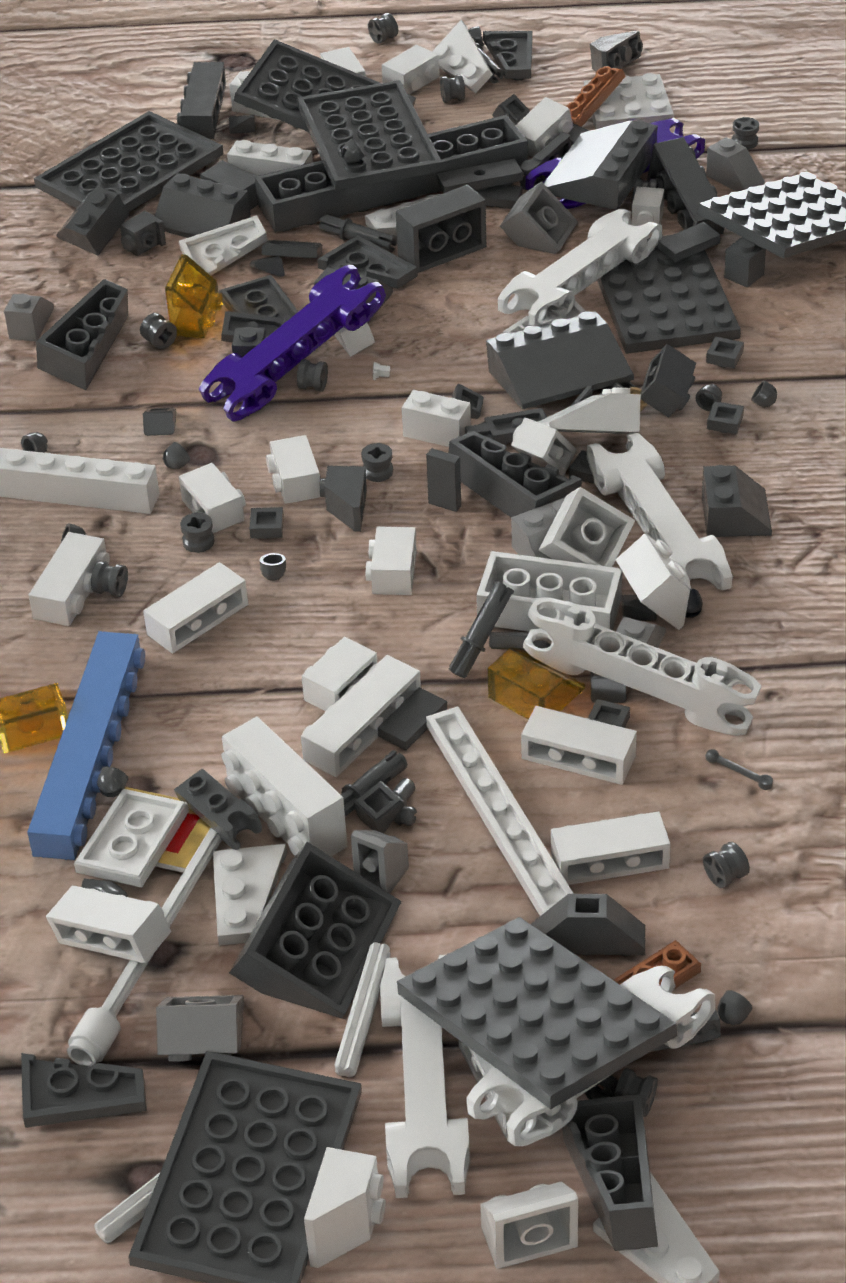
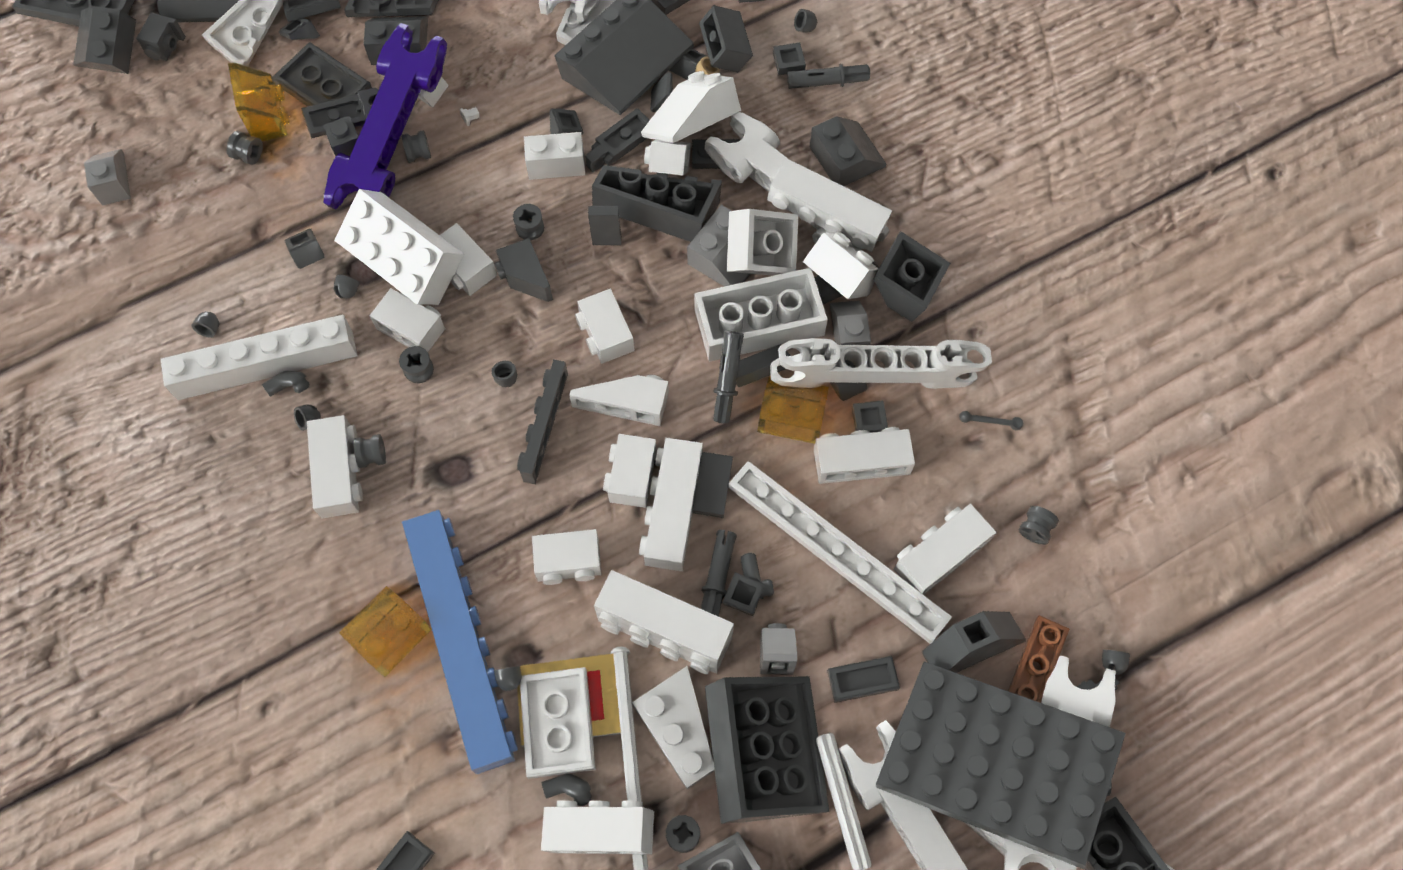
camera: 30 degrees left, 25 degrees up
dark grey wedge [36,279,128,390] -> none
white brick [143,562,248,654] -> none
dark grey plate [174,769,262,850] -> none
dark grey plate [249,507,284,539] -> none
dark grey hinge [695,384,722,411] -> none
none -> dark grey arm [262,371,310,397]
none -> white brick [334,189,465,305]
none -> dark grey plate [517,359,568,485]
none -> white brick [532,529,602,585]
none -> white slope [569,375,669,426]
none -> dark grey wheel [666,815,700,853]
none -> white brick [767,158,892,252]
none -> dark grey axle [787,64,870,89]
none -> dark grey tile [827,656,900,703]
none -> dark grey slope [873,231,951,322]

